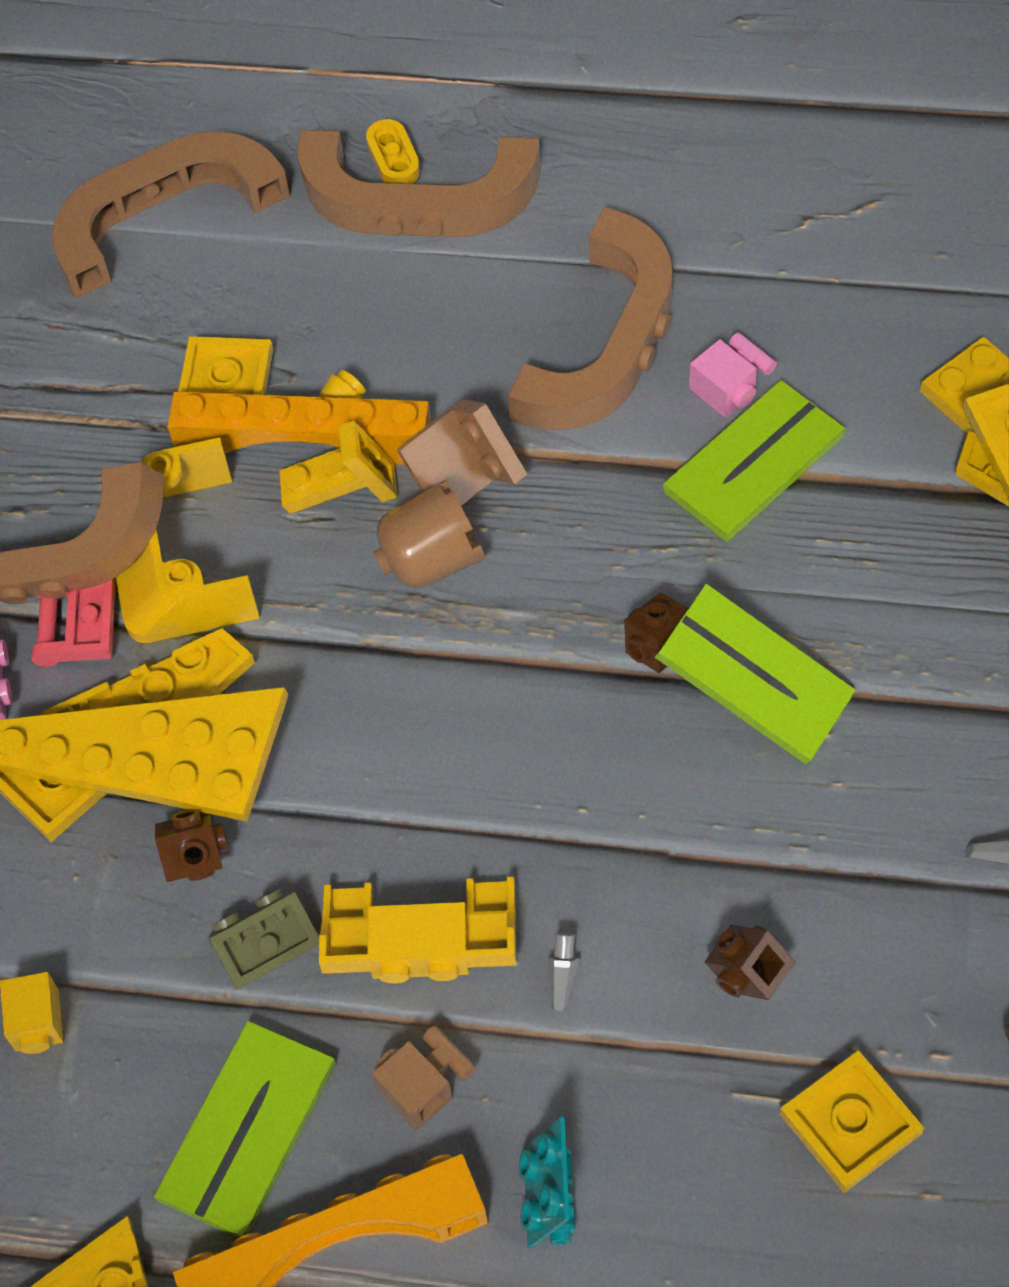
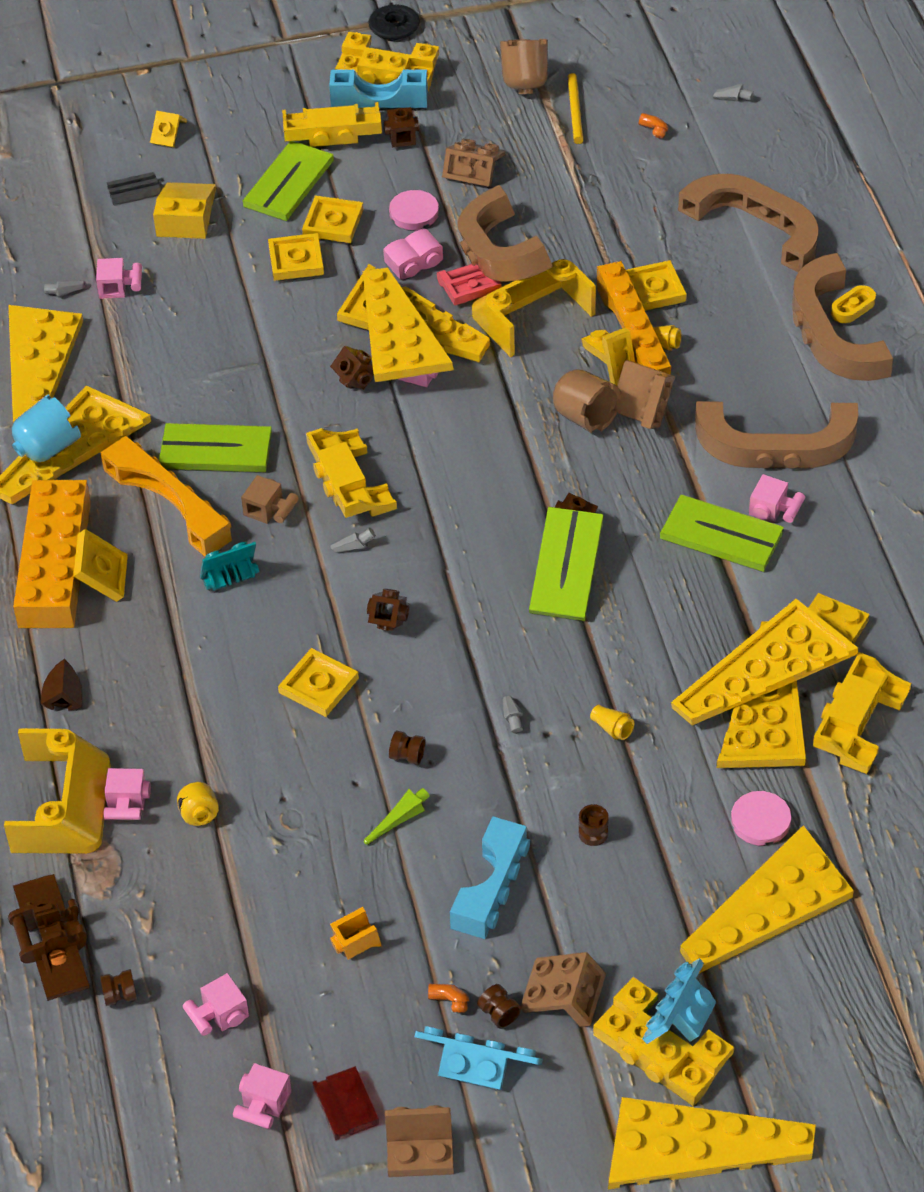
camera: 65 degrees right, 10 degrees down
yellow brick [0,972,63,1054] -> none
olive bracket [207,888,319,990] -> none

